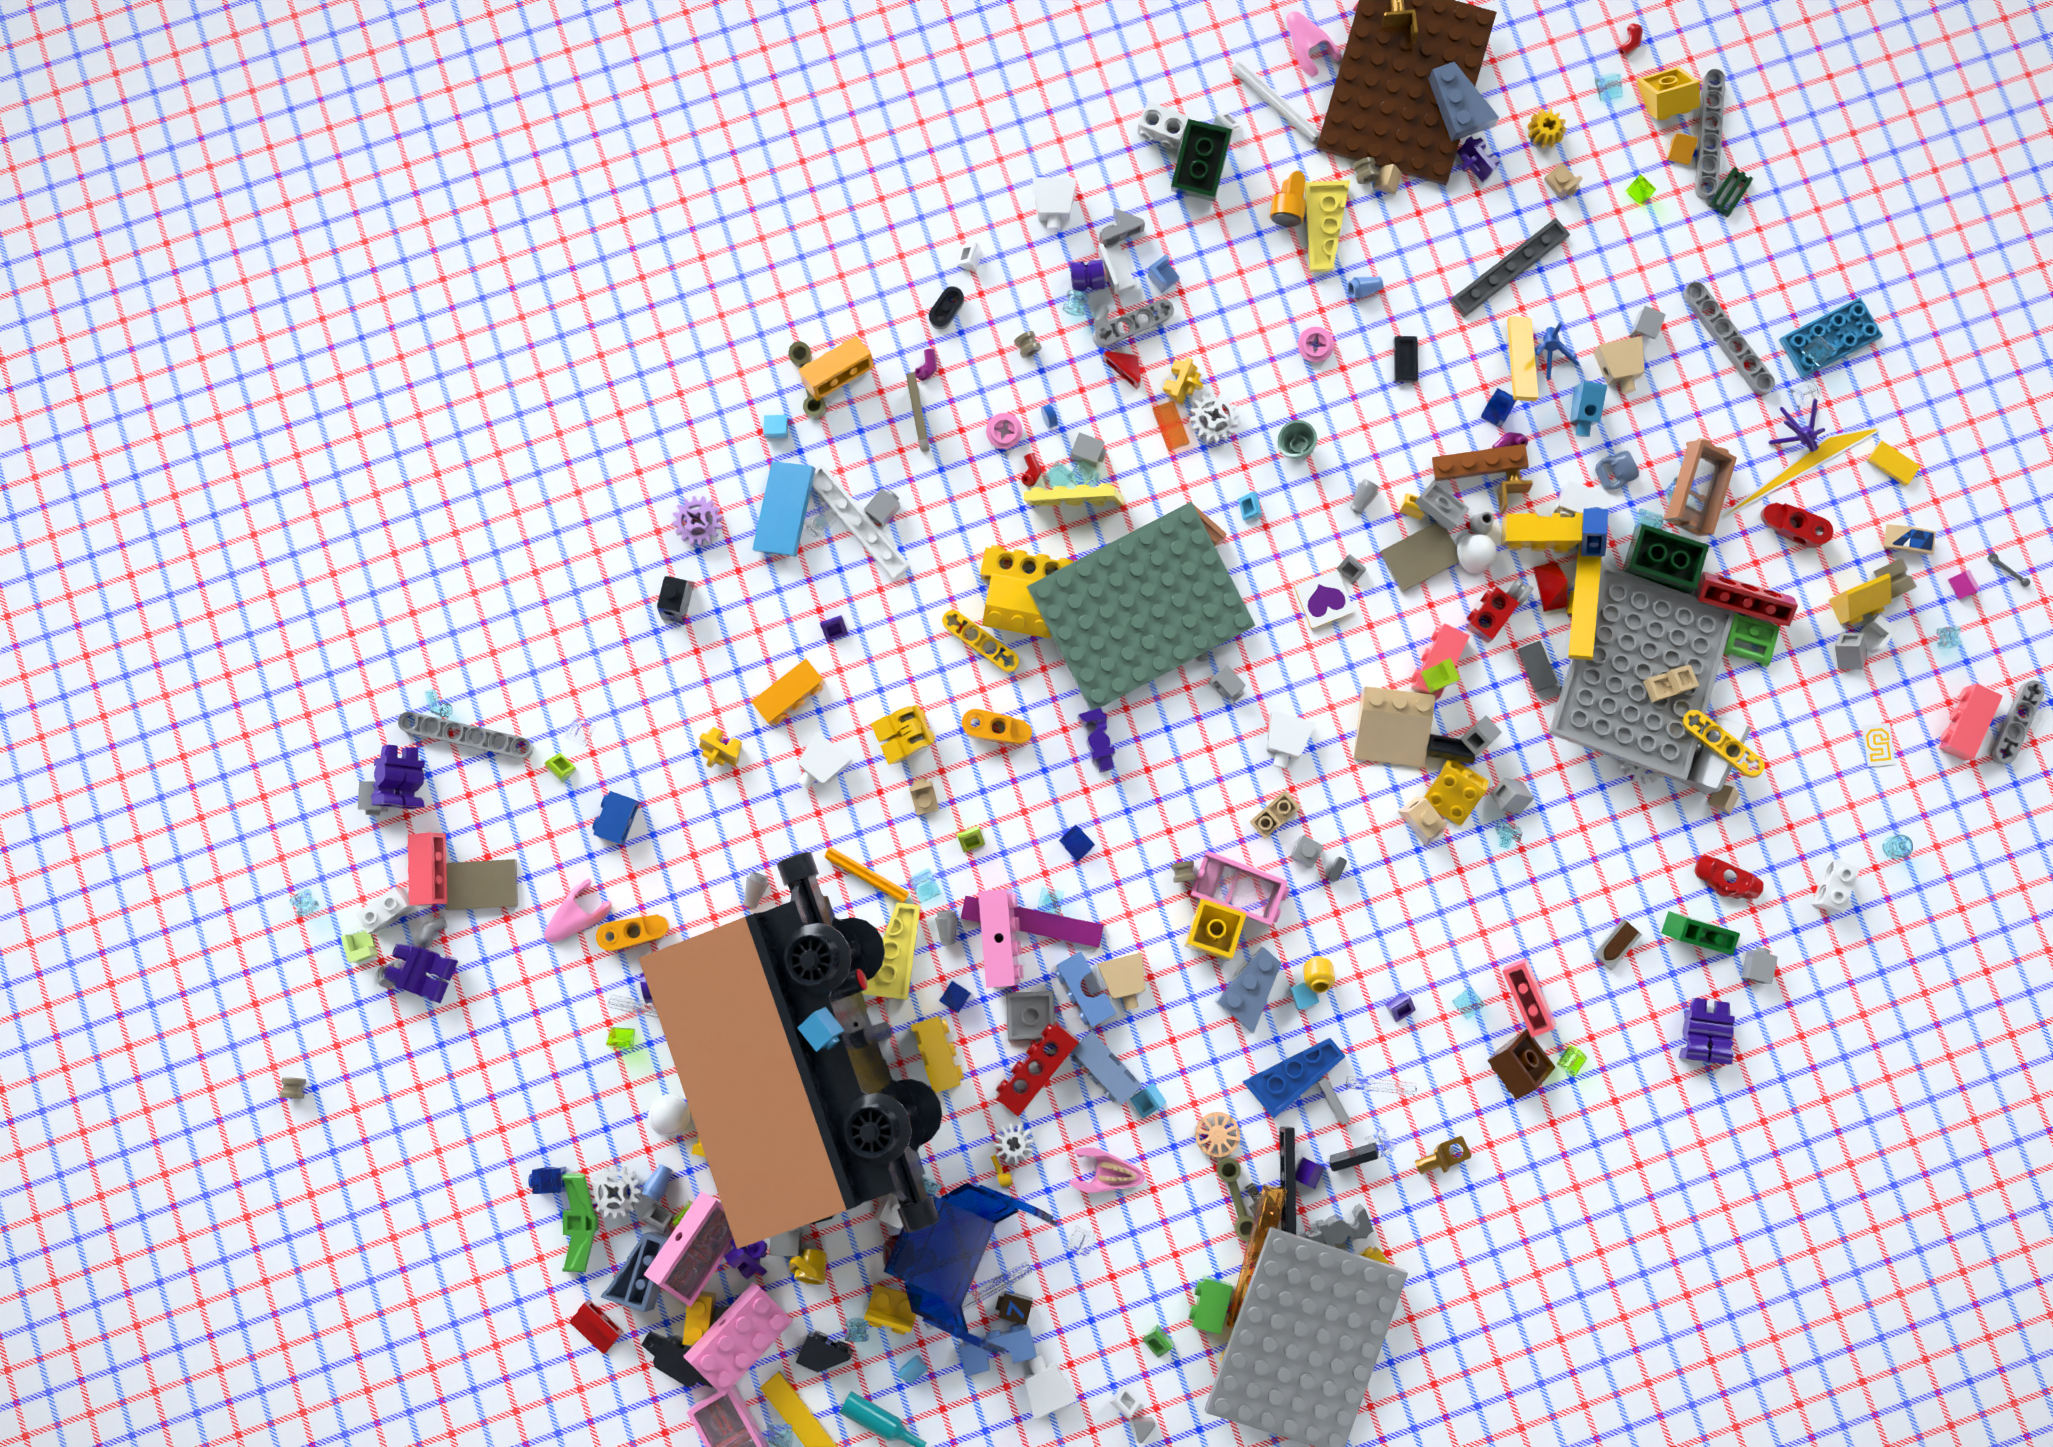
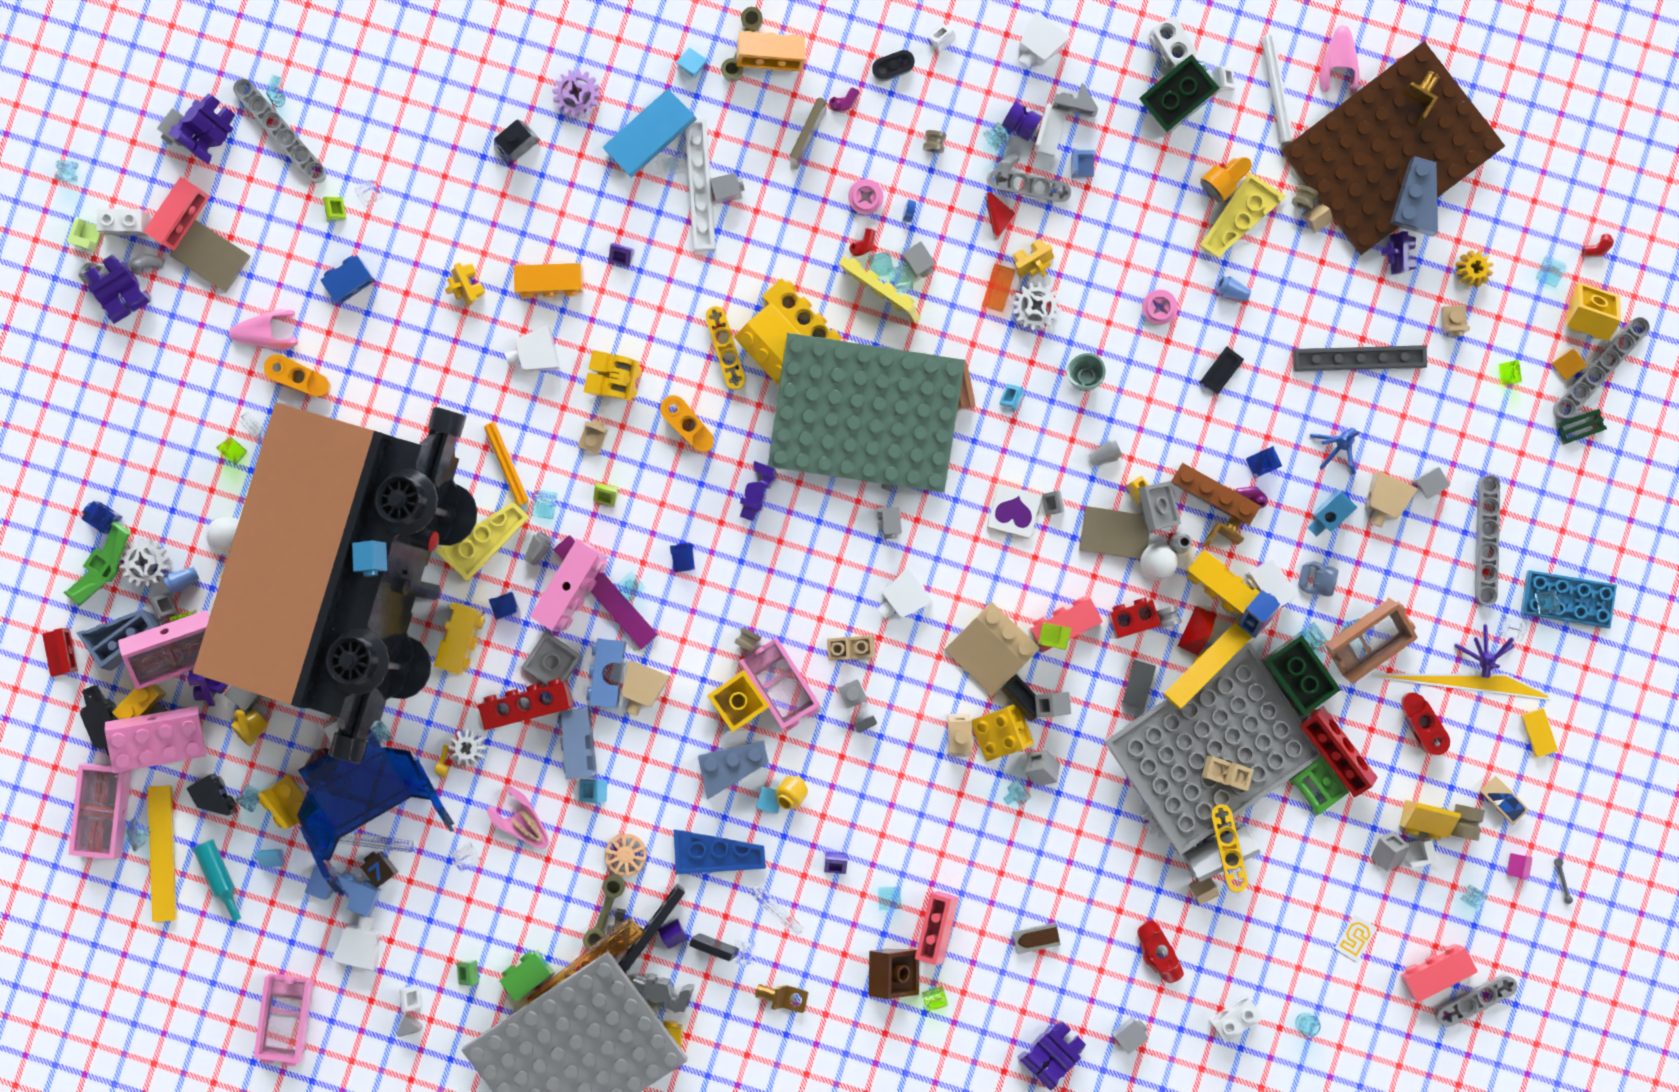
camera: 30 degrees right, 5 degrees up
light grey cone [743,872,769,908] -> none
light grey tile [1316,1077,1350,1125] -> none
yellow tile [1507,316,1538,402] -> none
green slope [1661,911,1740,955] -> none

